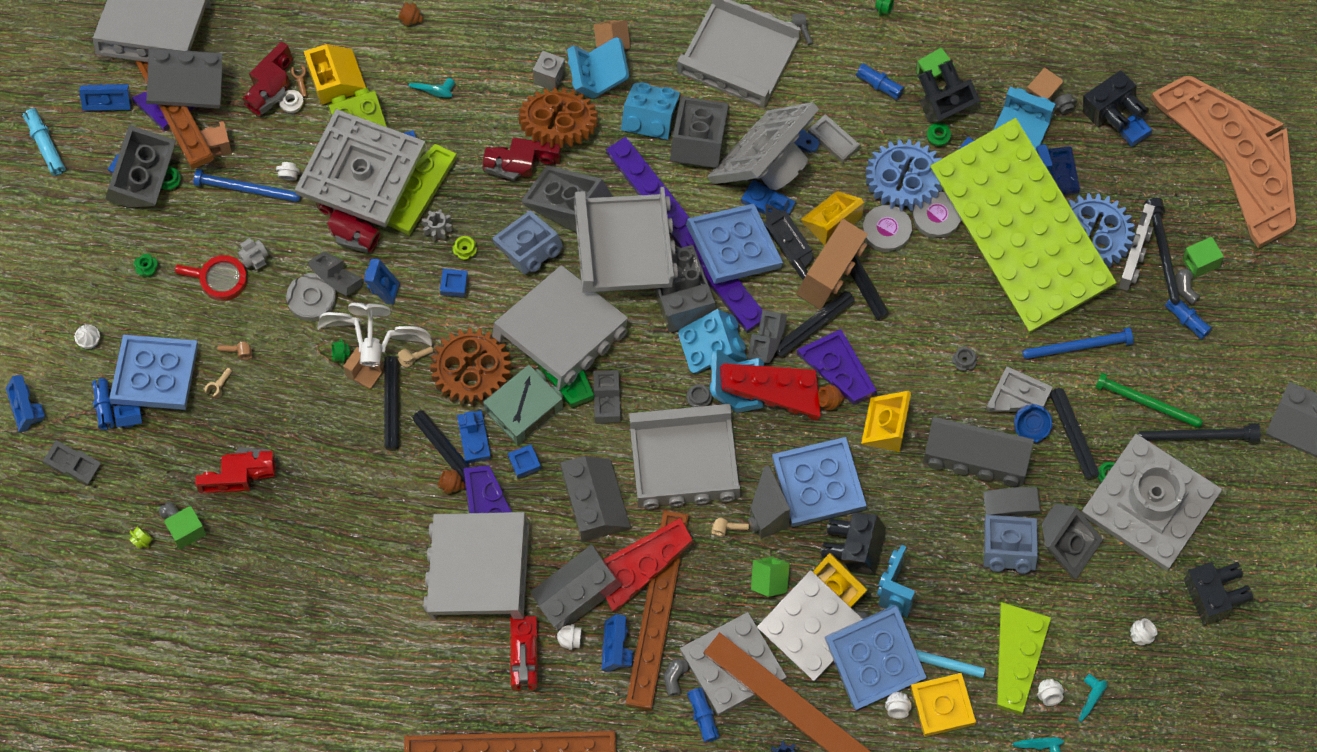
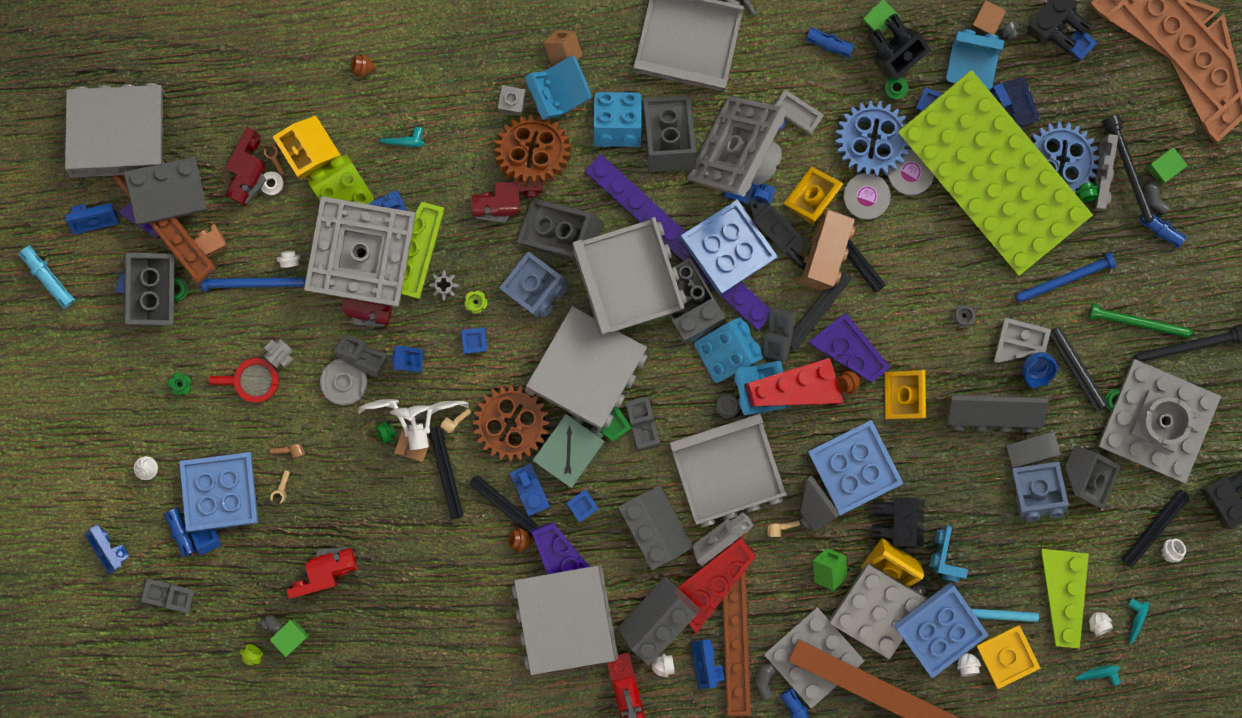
camera: 15 degrees left, 20 degrees up
none -> light grey hinge [692,512,753,566]
none -> green plate [1076,183,1099,202]
none -> black axle [1122,490,1190,567]

